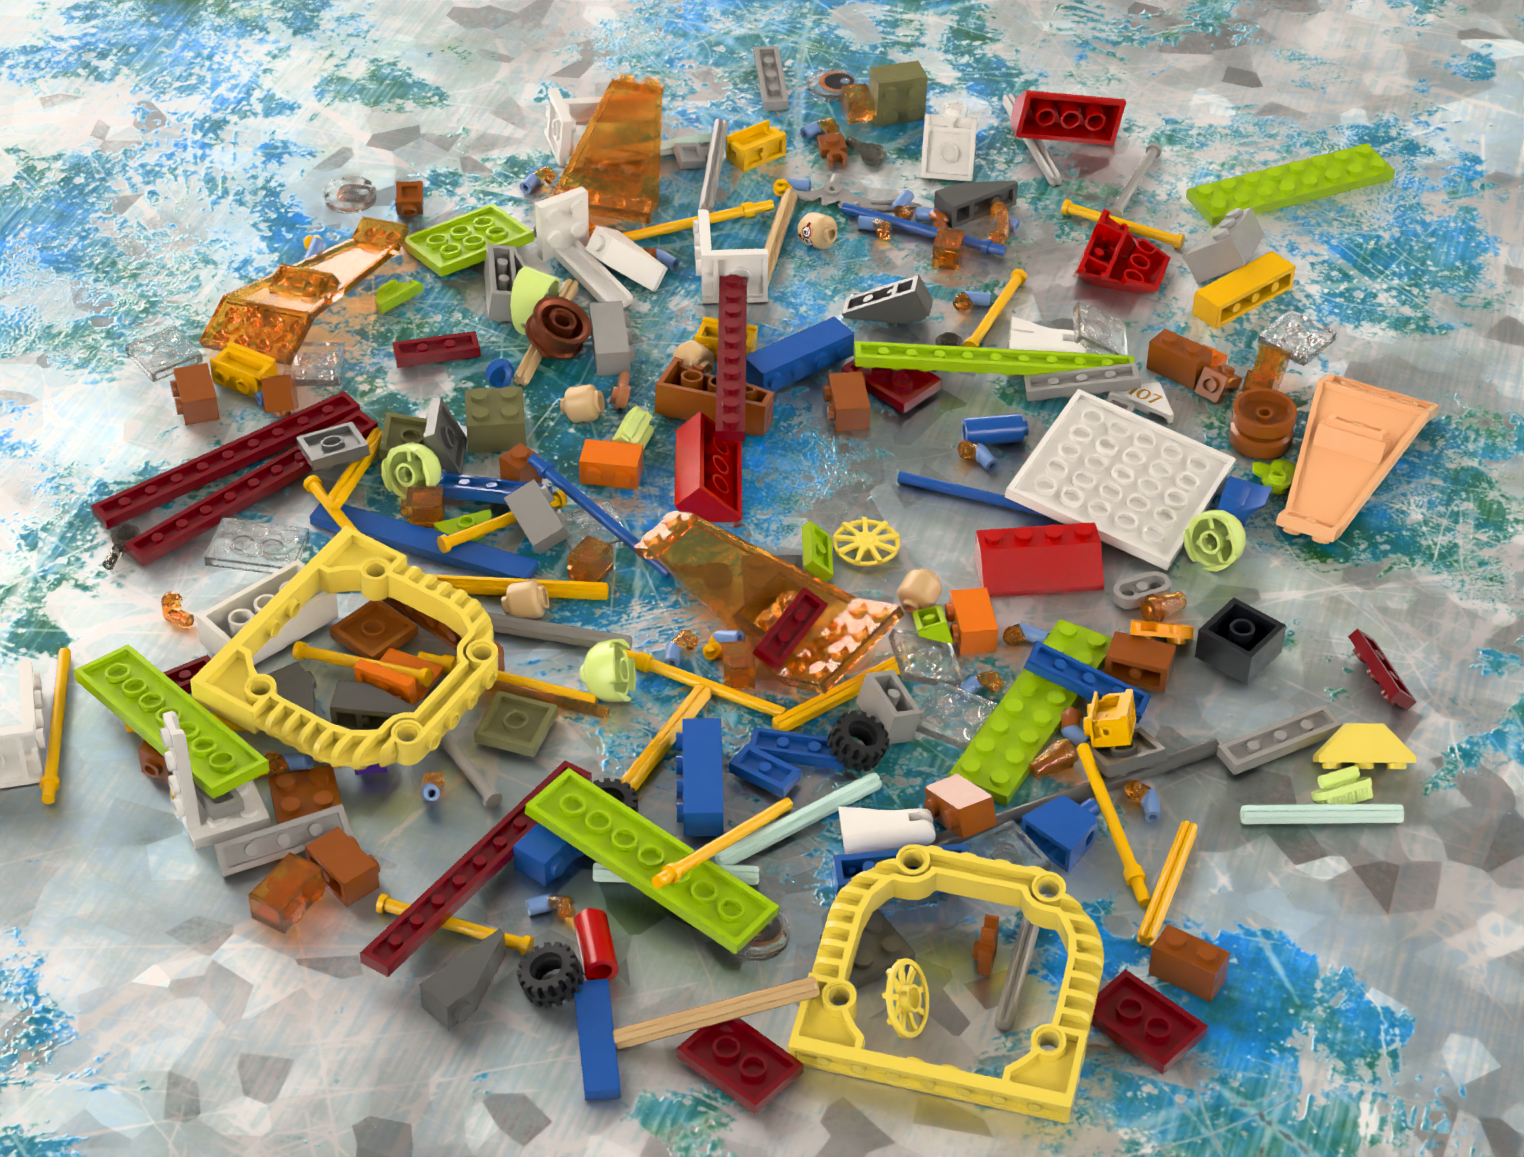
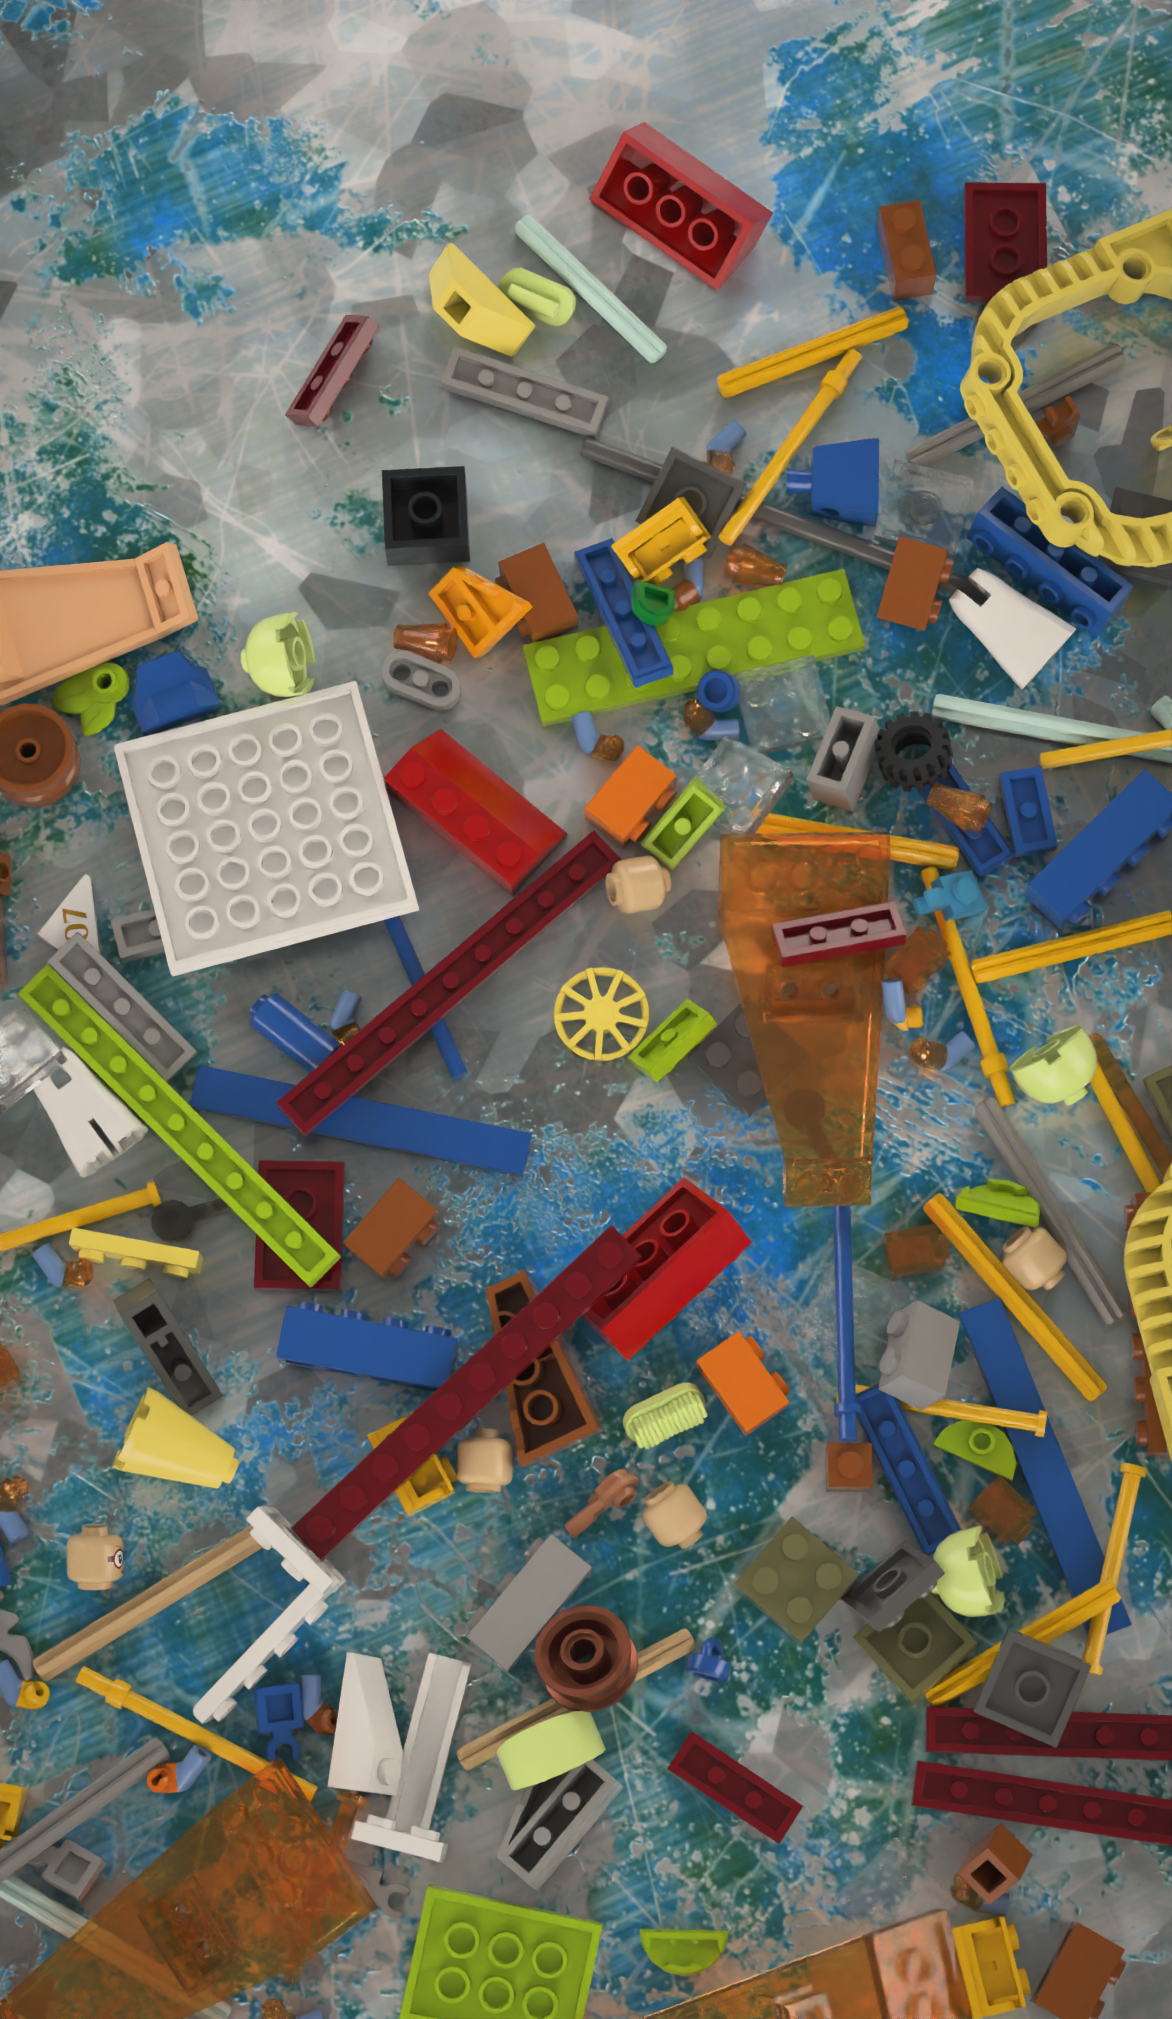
camera: 130 degrees left, 35 degrees up
none -> light yellow plate [69,1227,203,1279]
none -> light yellow cone [112,1387,240,1489]
none -> arm [146,1745,211,1793]
none -> blue tile [190,1065,532,1177]
none -> blue plate [253,1681,304,1763]
none -> dark red plate [276,830,622,1137]
none -> red slope [589,122,773,290]
none -> green tile [631,580,675,626]
none -> blue tile [697,670,741,712]
none -> dark azure plate [911,870,987,922]
none -> clear orange cone [926,782,993,834]
none -> lime plate [955,1179,1041,1228]

